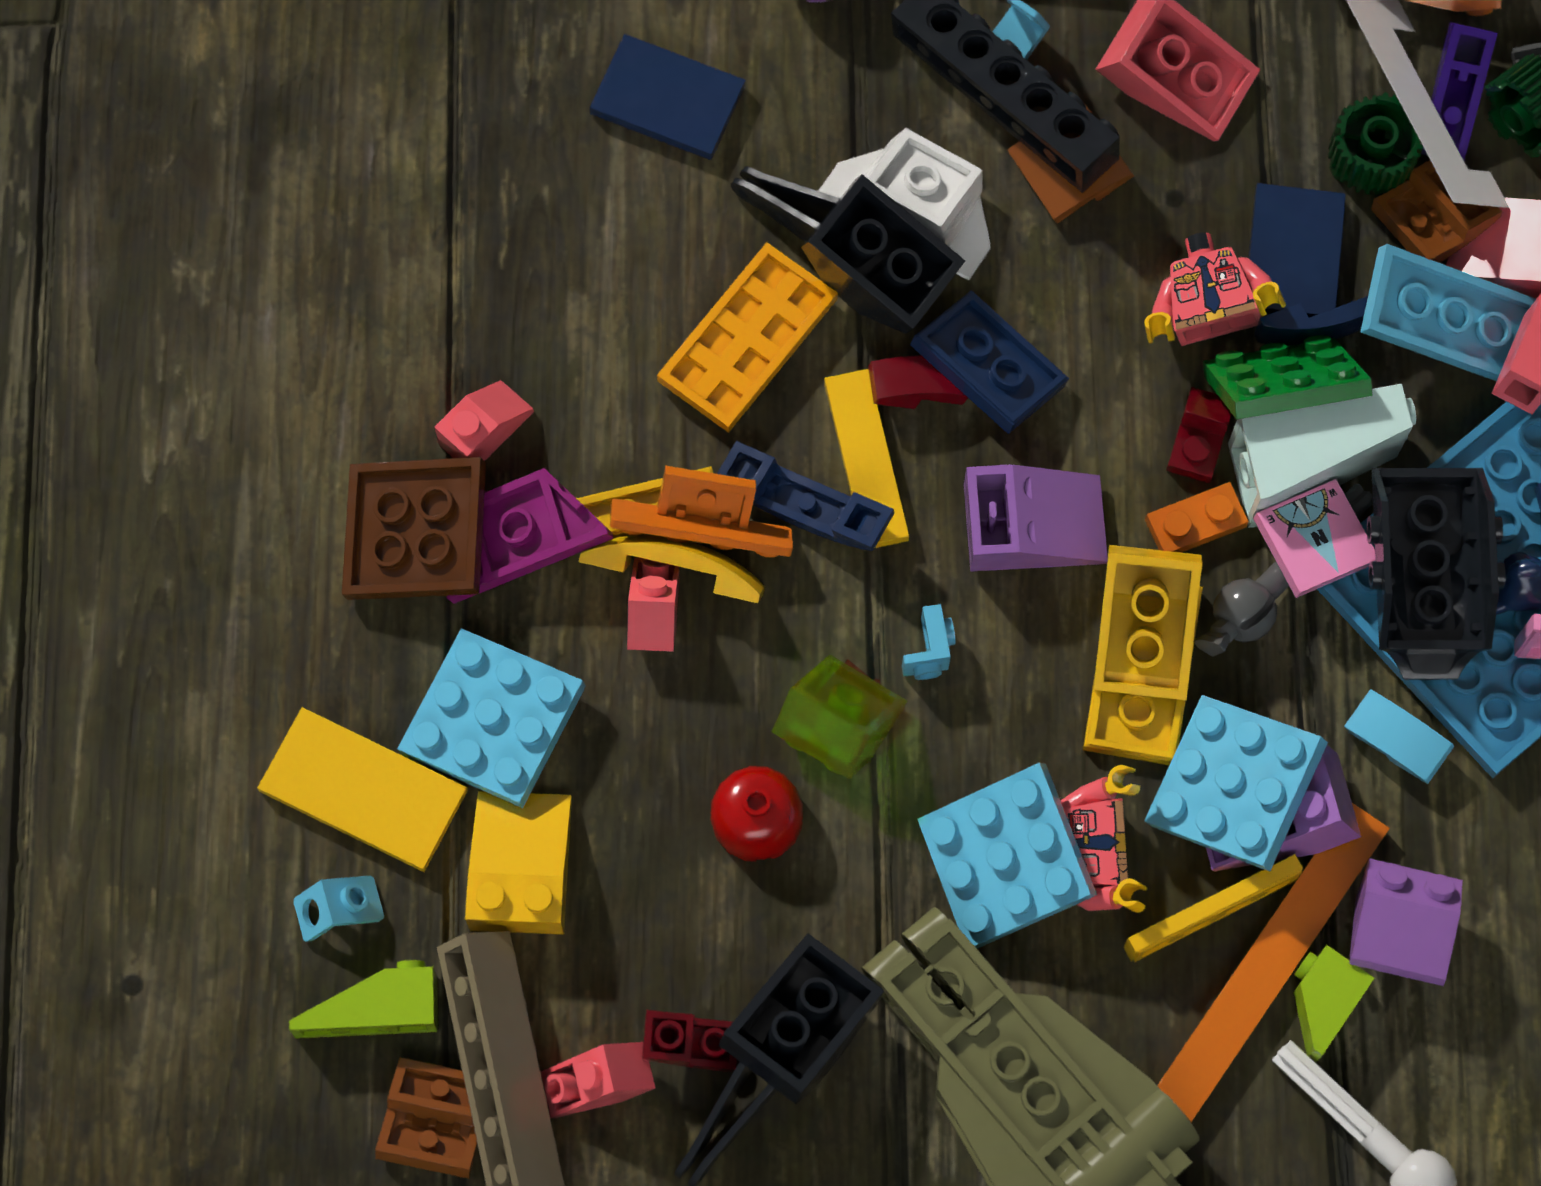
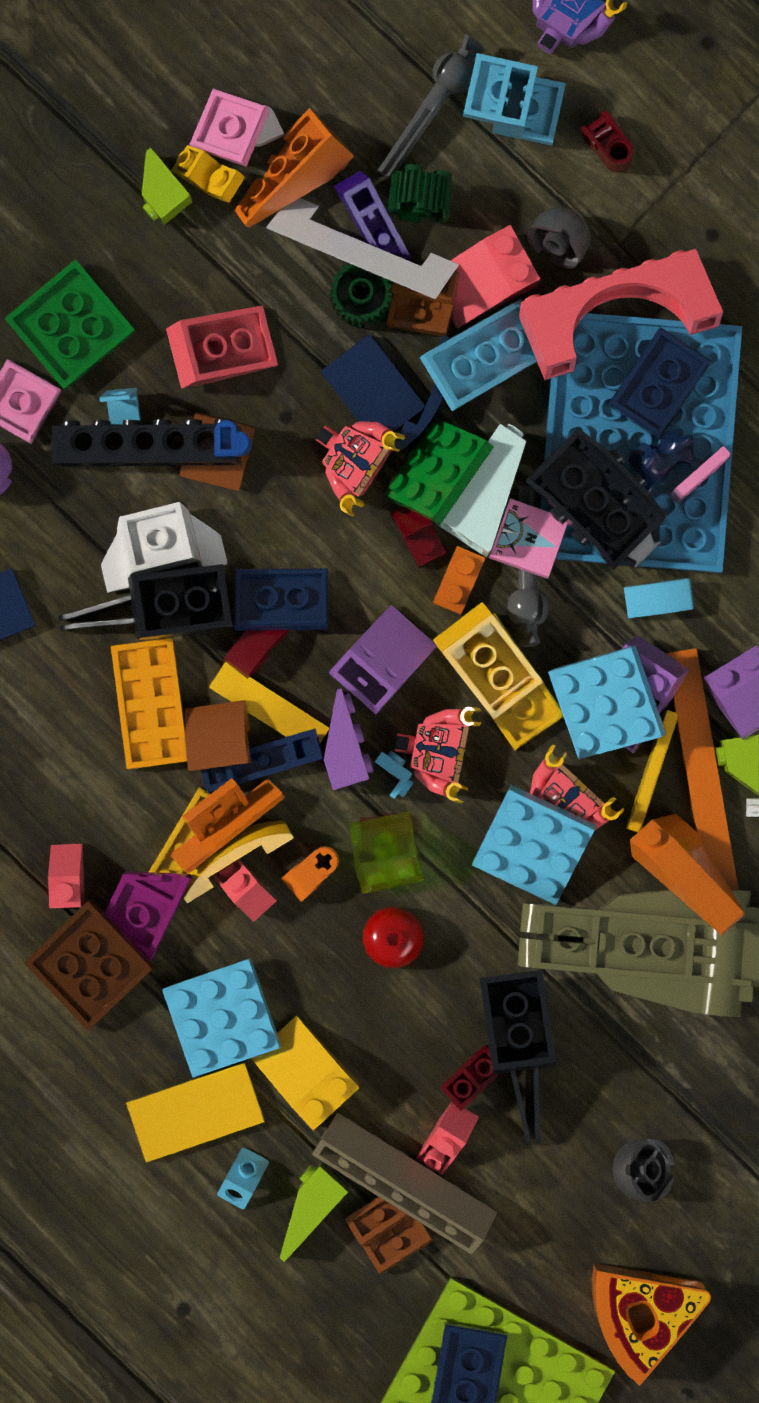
camera: 40 degrees left, 15 degrees up
none -> dark orange slope [185,700,251,771]
none -> blue tile [214,420,252,458]
none -> orange piece [281,846,339,902]
none -> medium lavender slope [324,688,374,790]
none -> torso [394,707,481,804]
none -> orange wedge [630,814,744,936]

